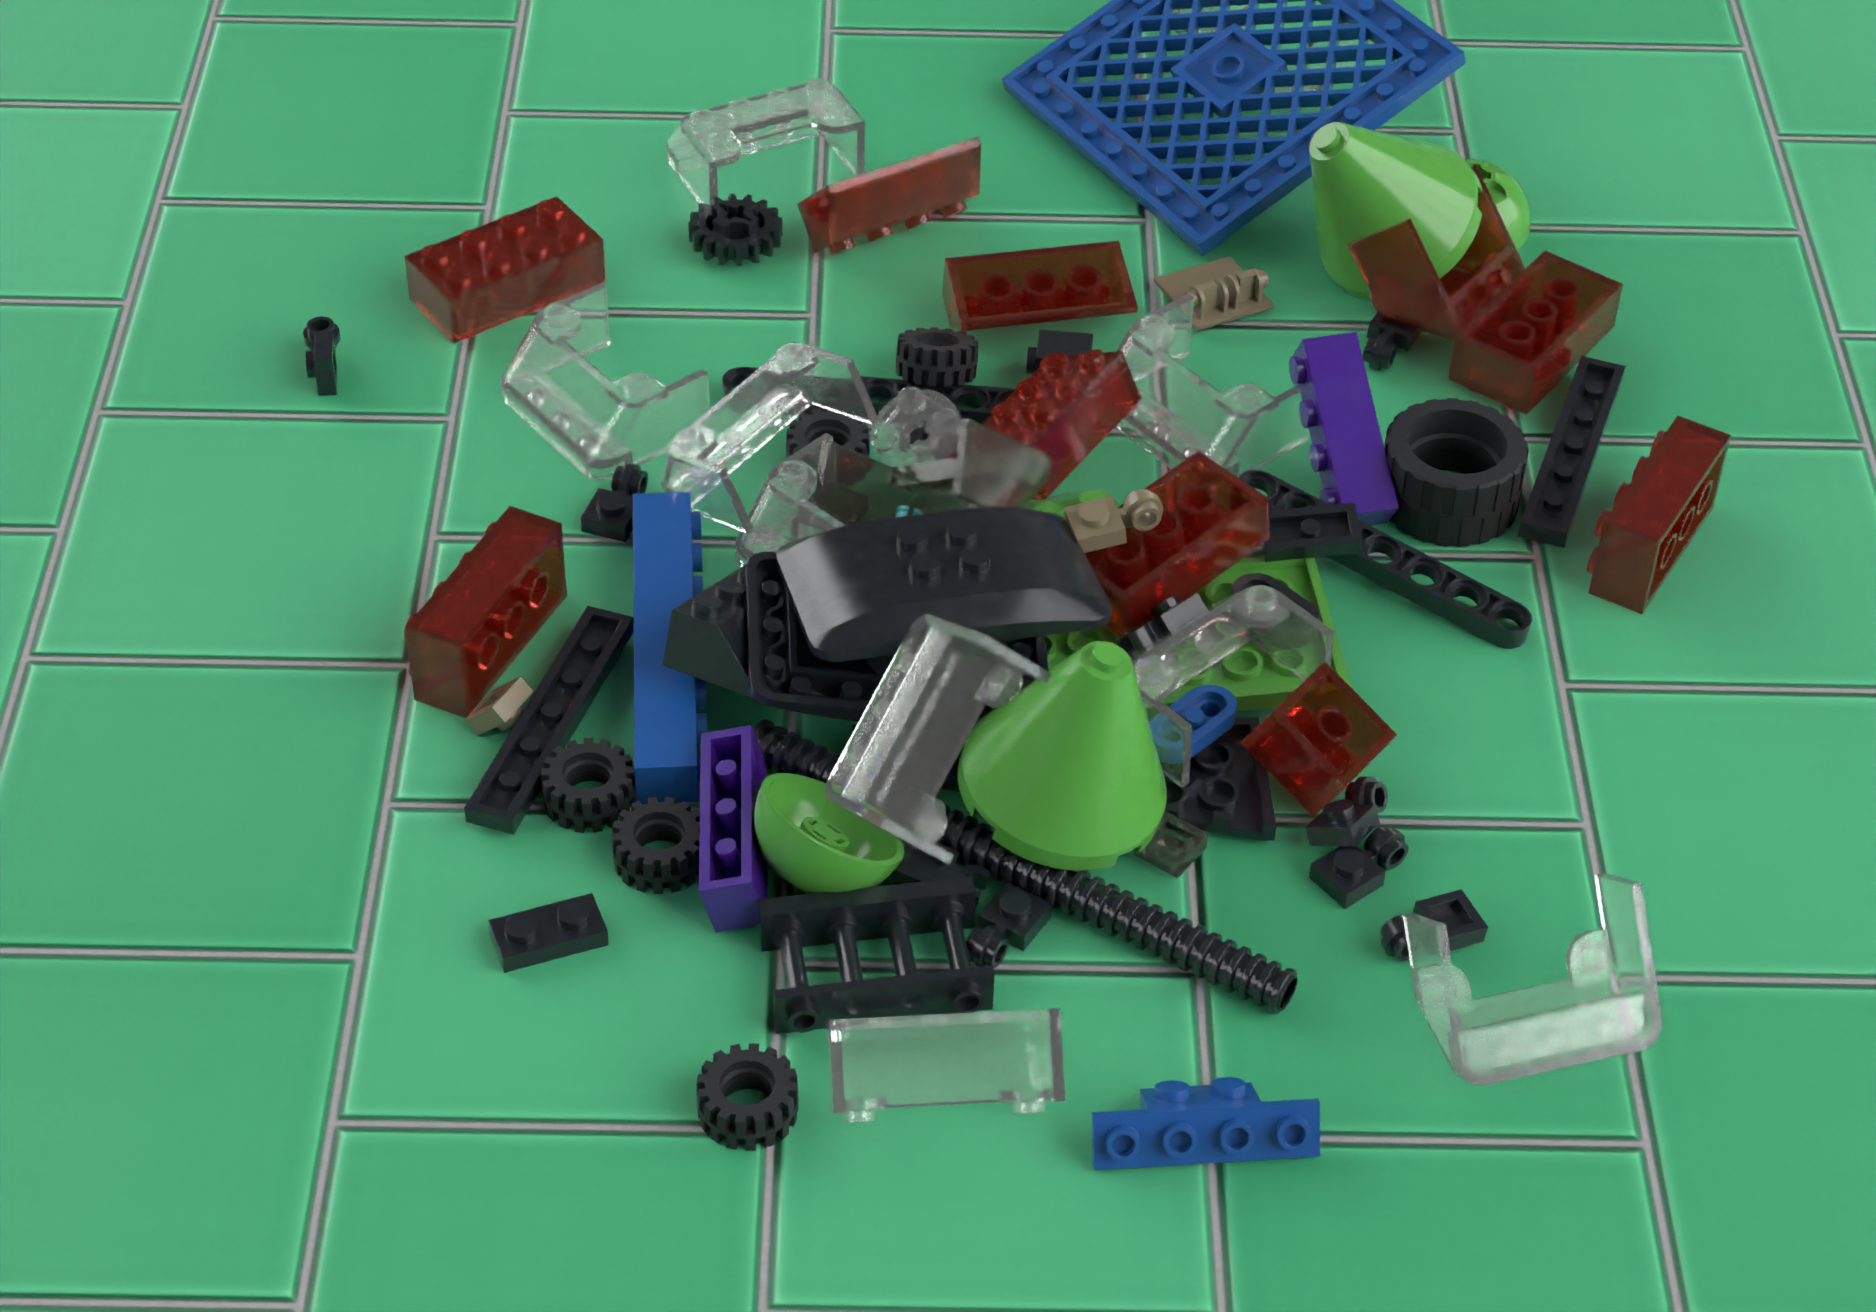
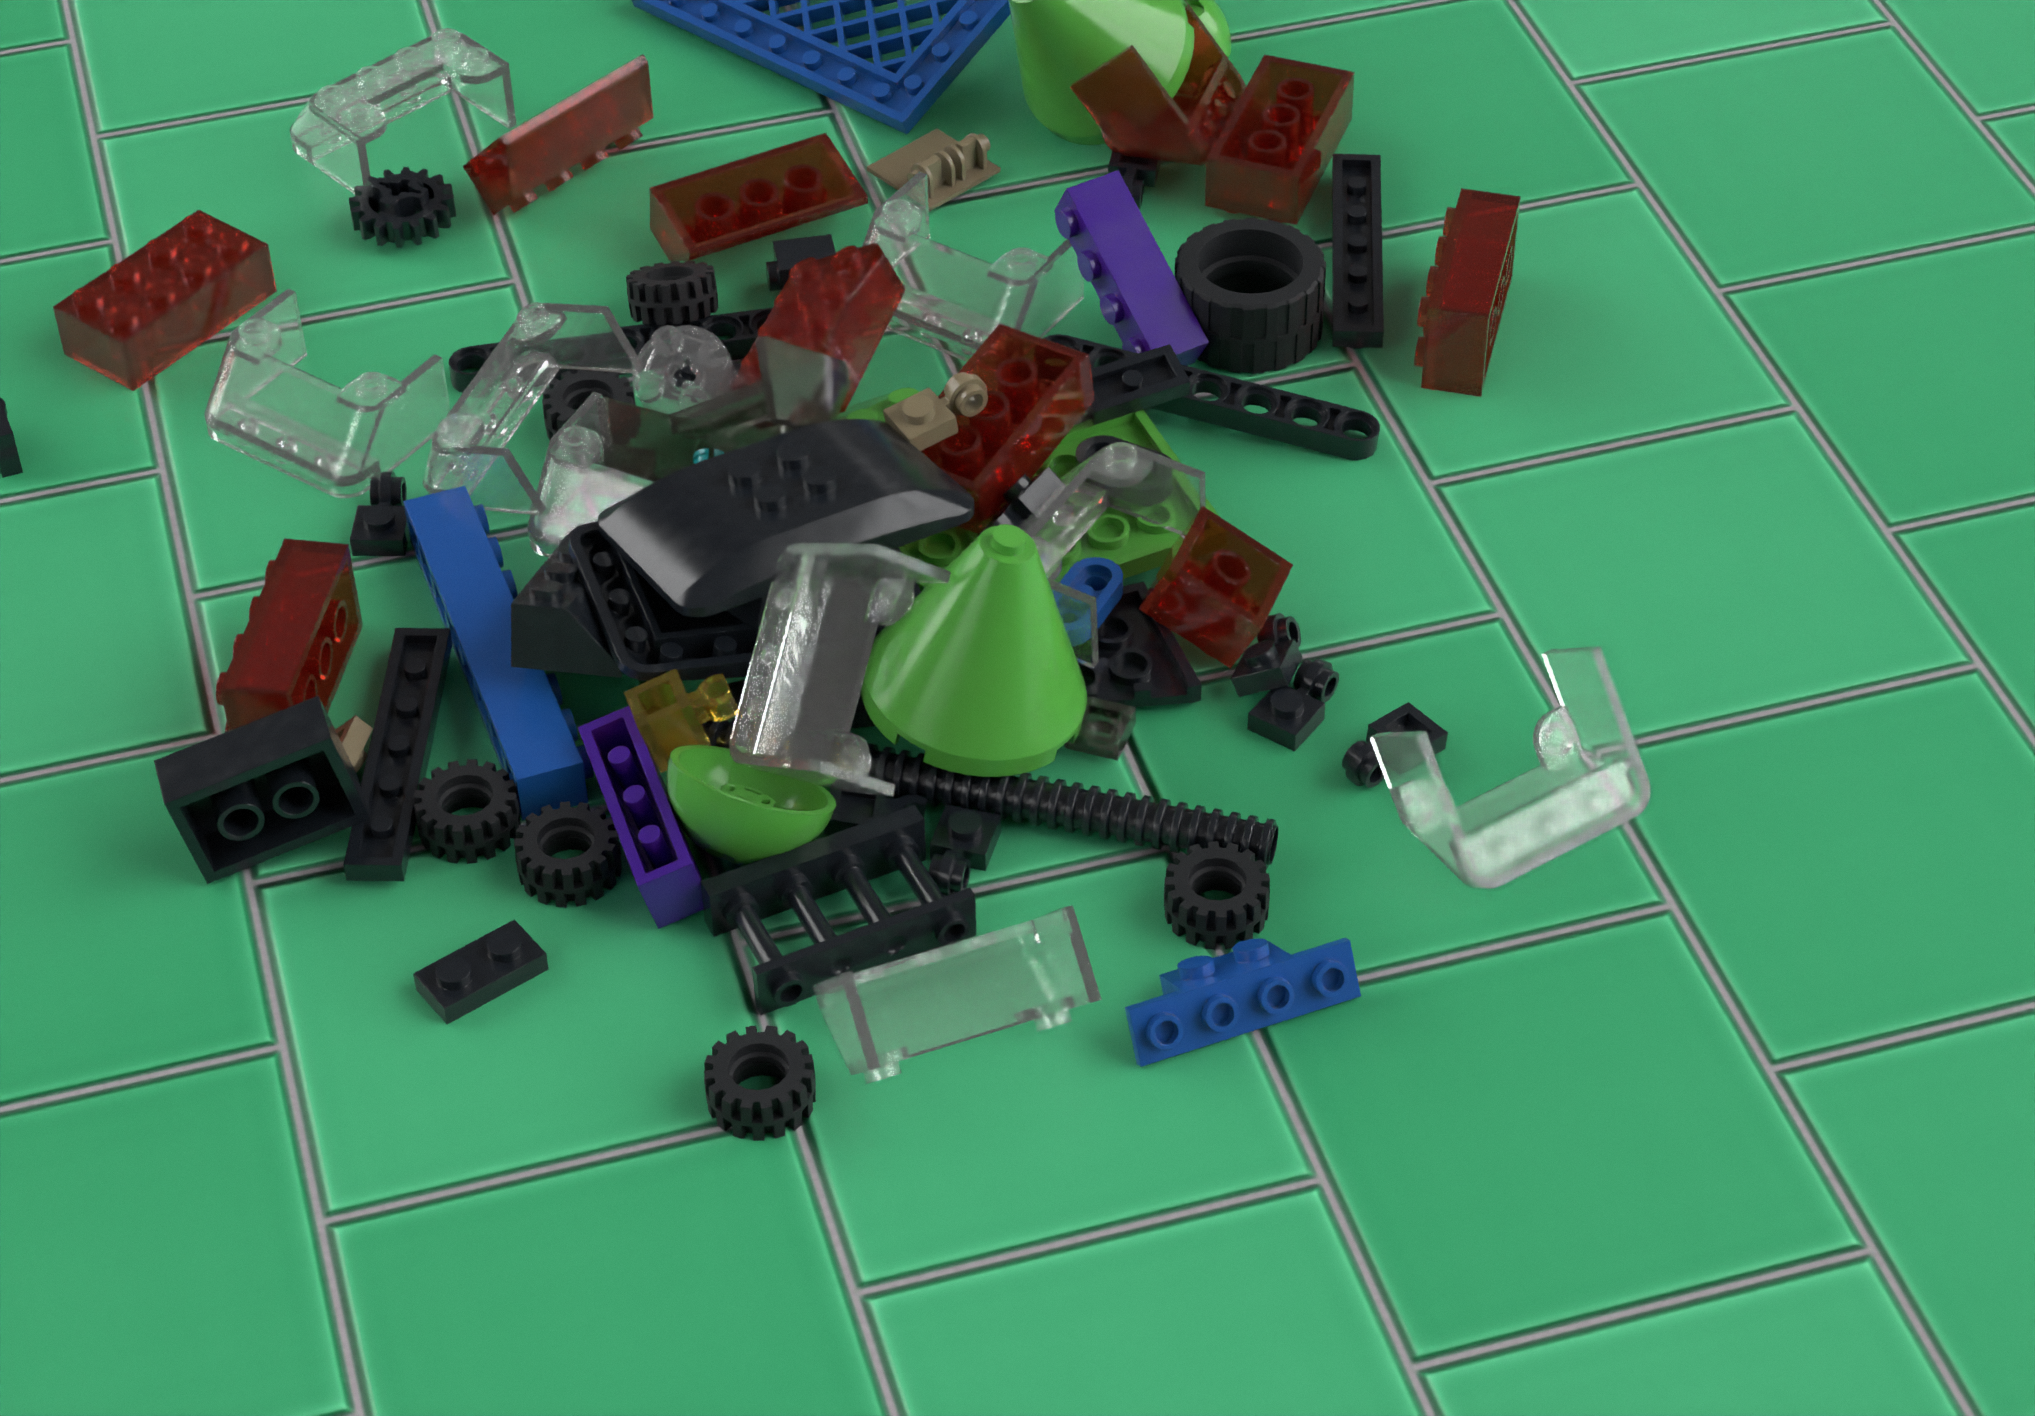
camera: 15 degrees left, 0 degrees up
none -> black brick [154,696,371,884]
none -> clear yellow brick [624,669,740,773]
none -> black tyre [1164,841,1270,950]

